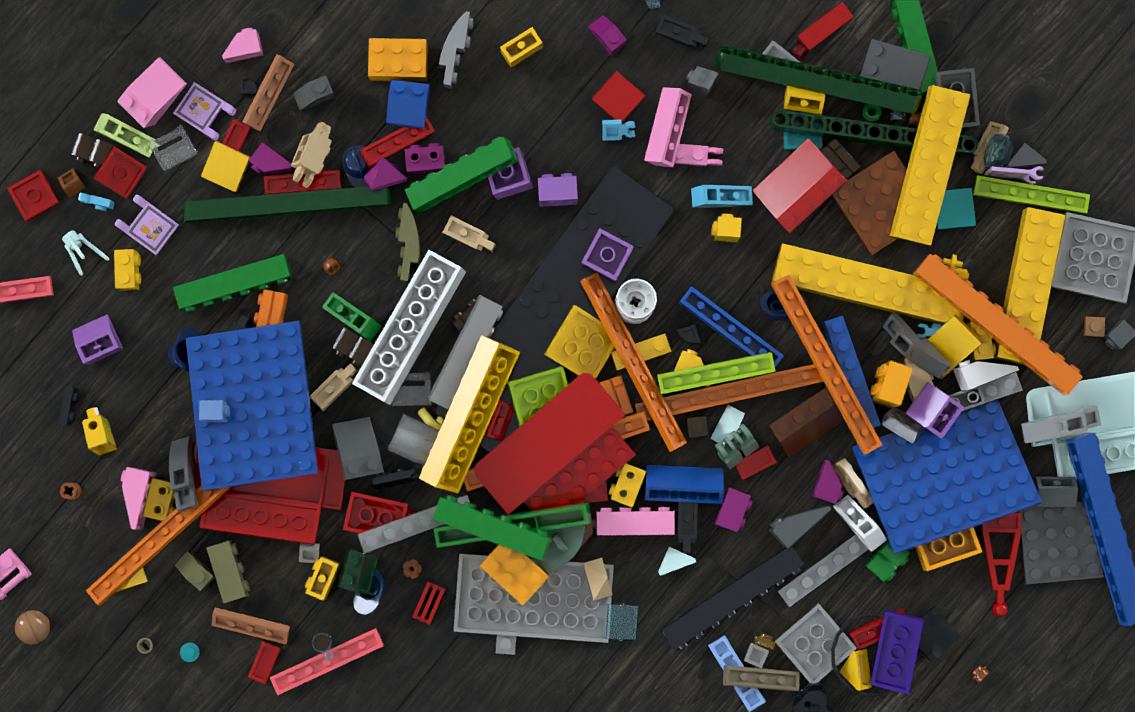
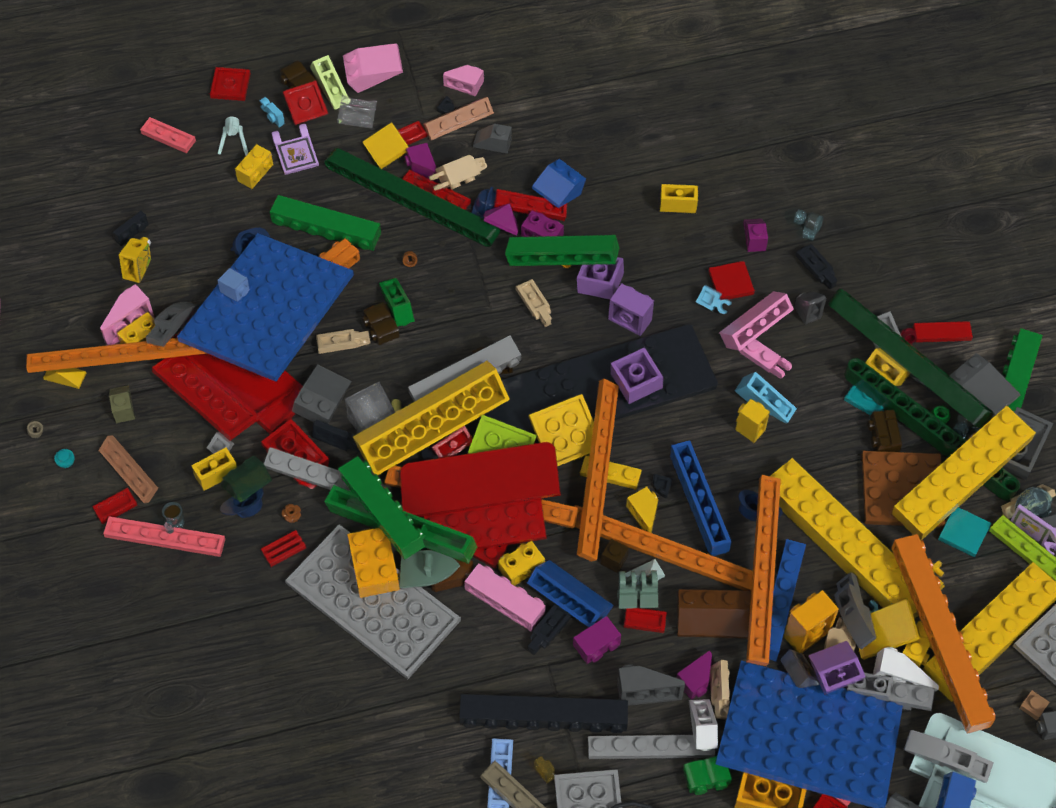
camera: 35 degrees right, 25 degrees down
dark orange slope [58,168,85,197] -> none
dark orange bush [60,482,82,500] -> none
medium lavender slope [72,314,123,365] -> none
lavender flag [173,82,237,141] -> none
olive brick [207,540,250,603] -> none
white brick [352,250,466,405] -> none
light orange brick [368,38,428,82] -> none
clear plate [393,371,432,406] -> none
olive slope [395,203,420,283] -> none
light grey slope [439,11,474,89] -> none
light grey plate [496,635,516,655] -> none
tan slope [583,558,613,601] -> none
orange brick [600,376,633,415] -> none
clear light blue piece [605,603,638,641] -> none
white wheel [614,279,657,324] -> none
lime plate [657,352,776,394] -> none
light aqua slope [658,547,696,576] -> none
light grey plate [743,643,769,669] -> none
slope [752,138,848,233] -> none

